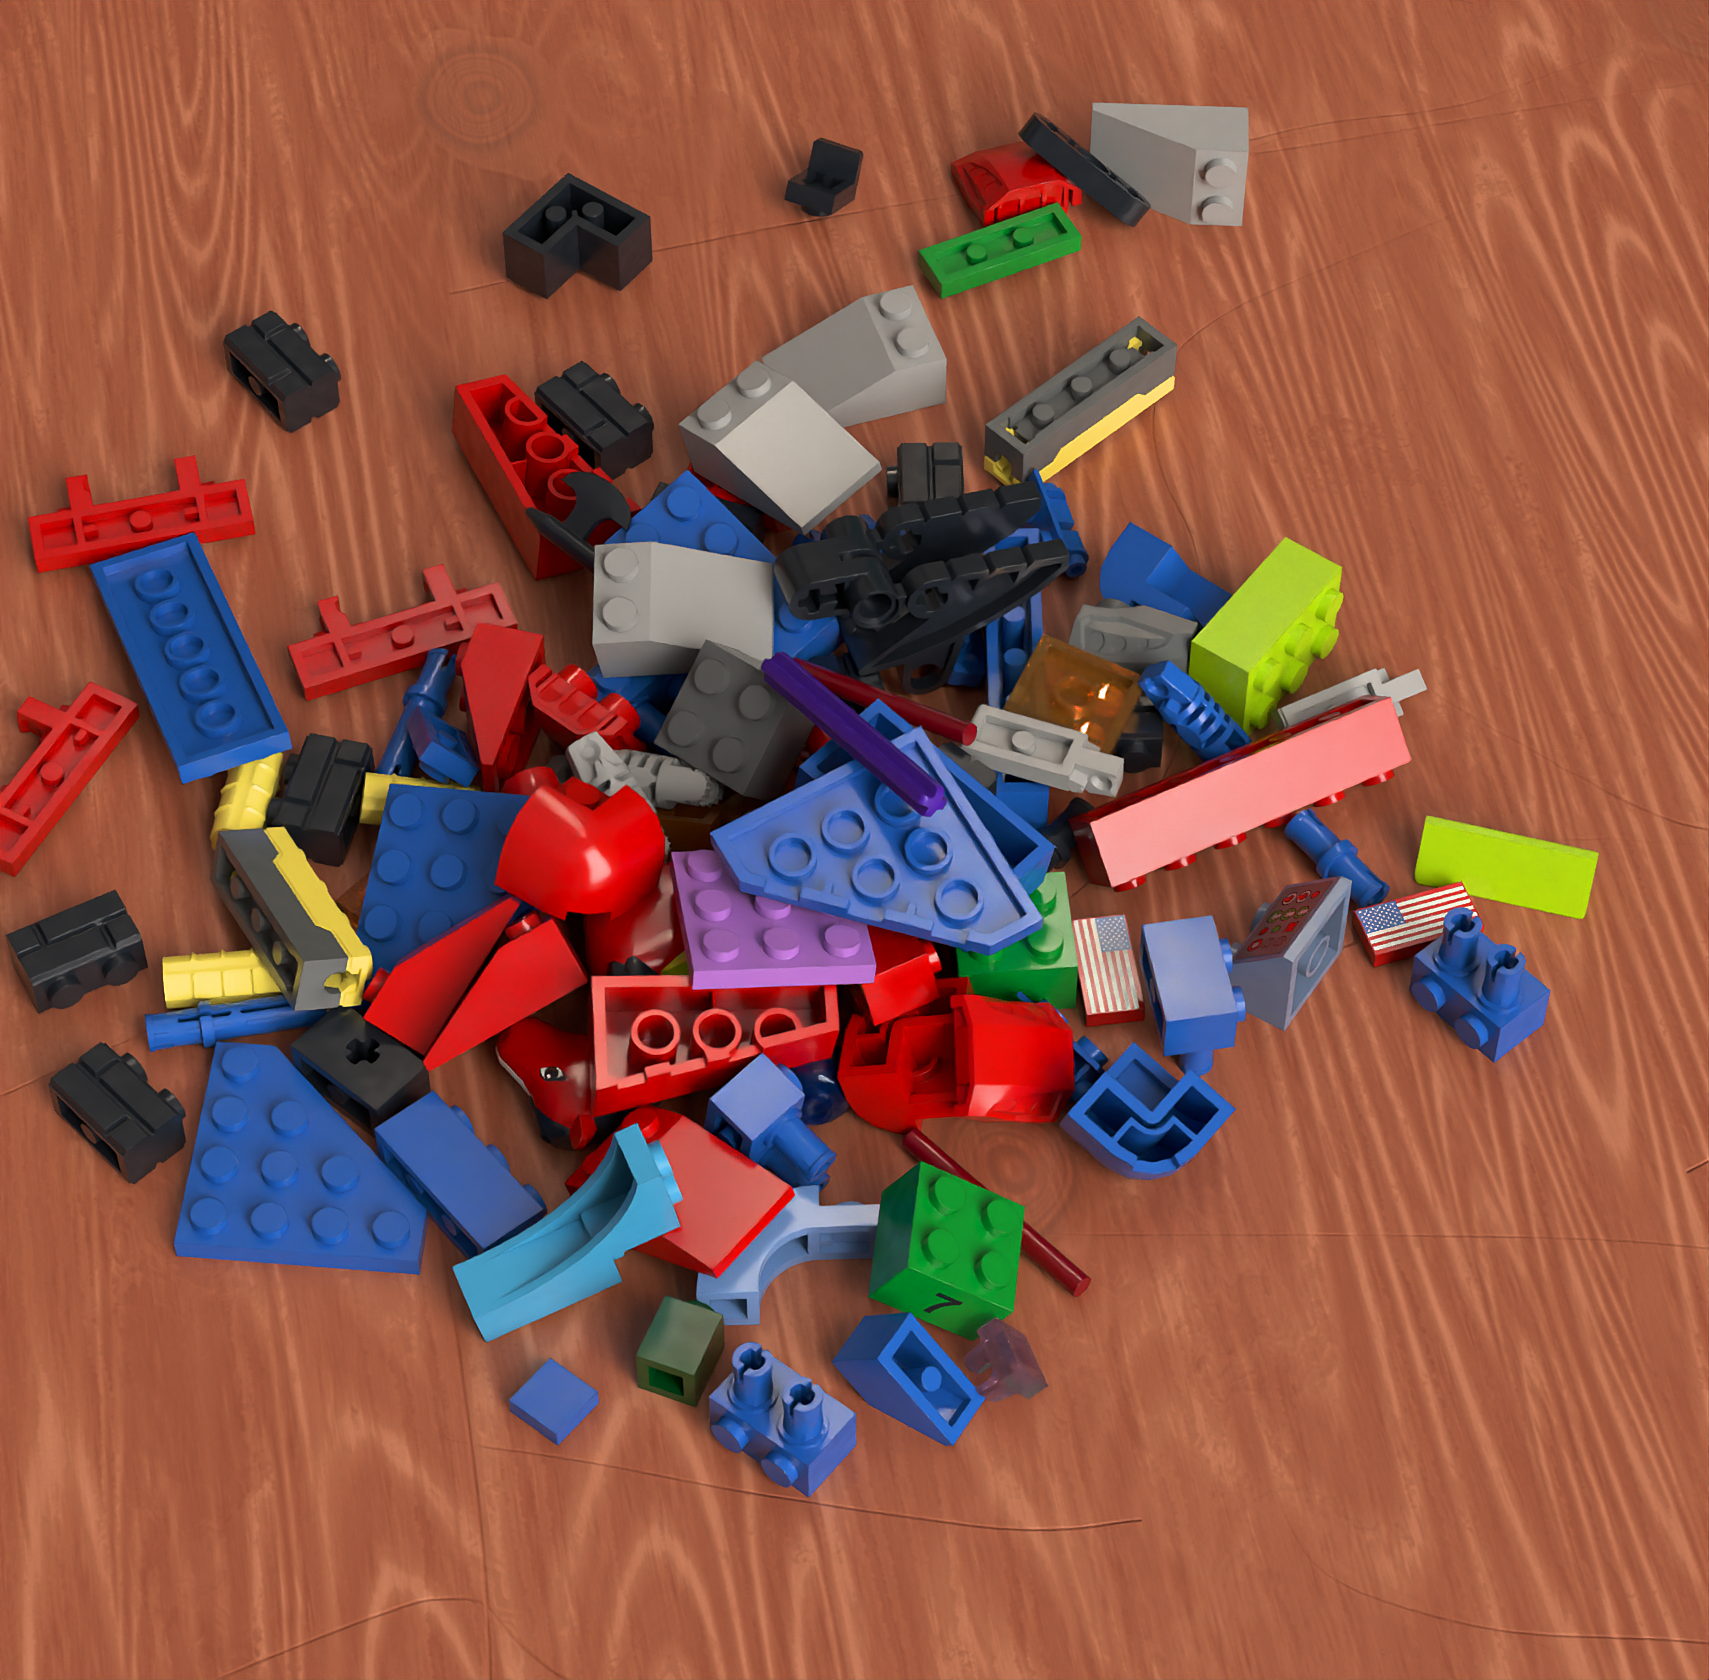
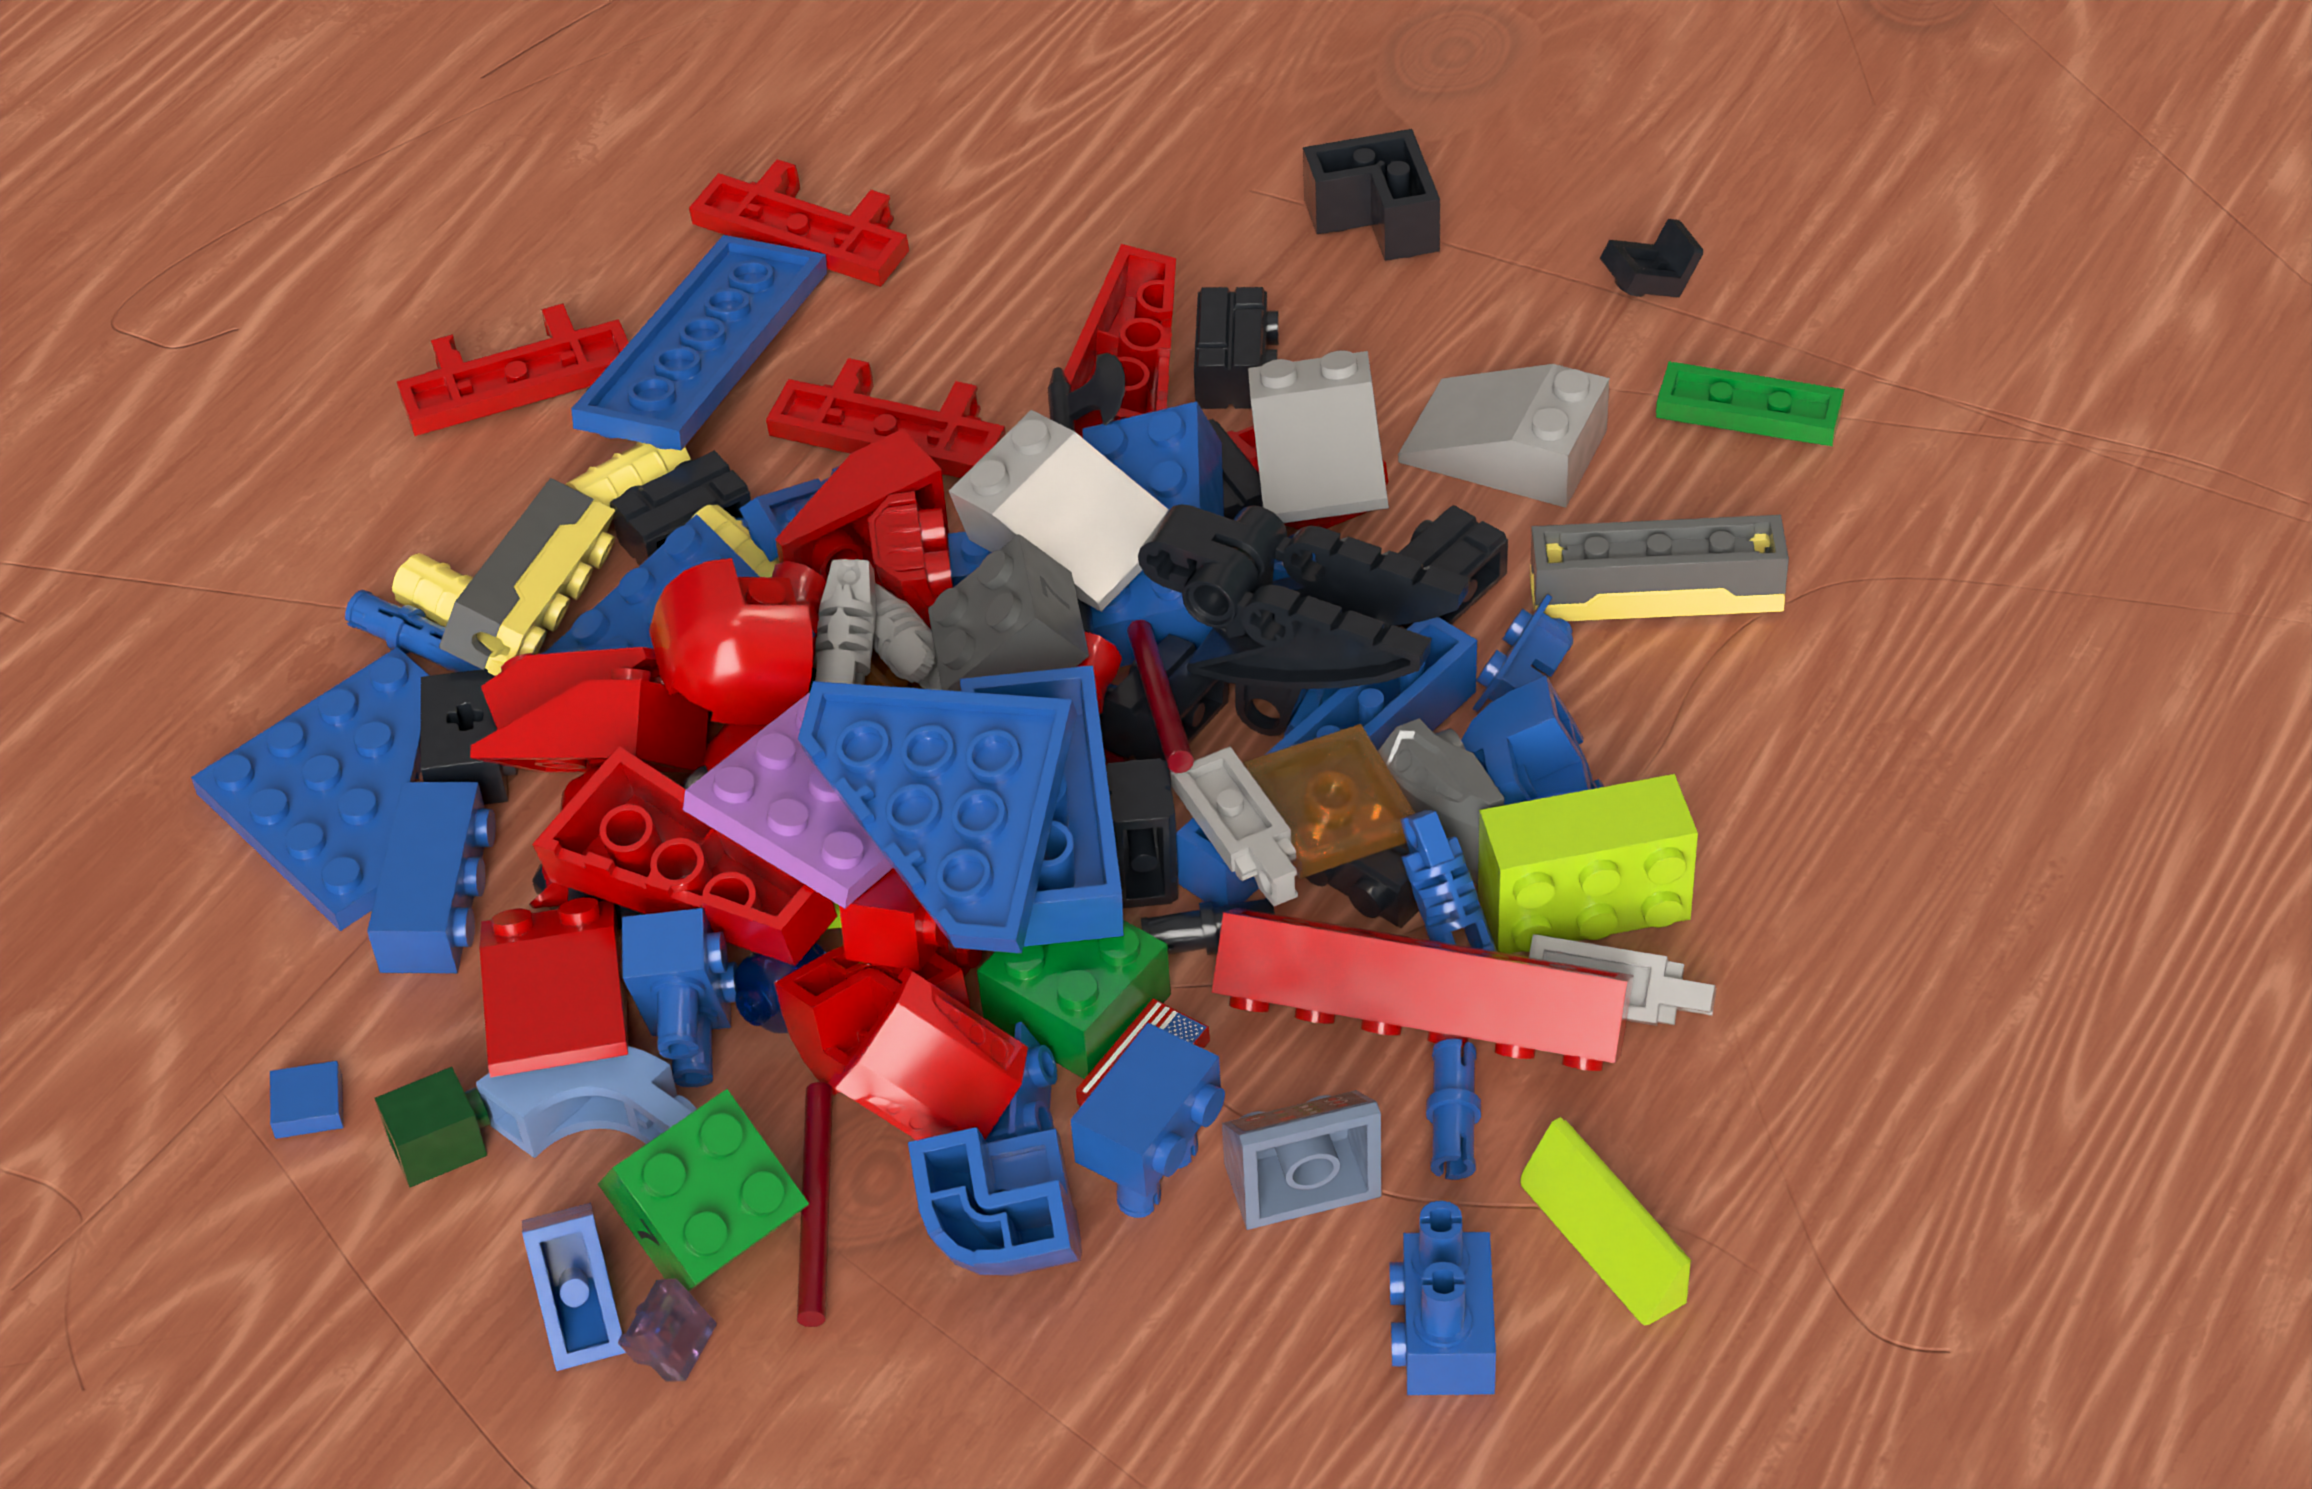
camera: 45 degrees right, 5 degrees down
black brick [5,889,148,1014] -> none
black brick [48,1042,187,1184] -> none
black brick [223,310,341,433] -> none
dark azure arch [452,1123,683,1343] -> none
blue brick [709,1342,856,1498] -> none
dark purple axle [761,652,947,817] -> none
red slope [951,141,1083,227] -> none
black beam [1018,112,1151,227] -> none
light grey slope [1090,102,1249,226] -> none
tile [1352,881,1484,967] -> none

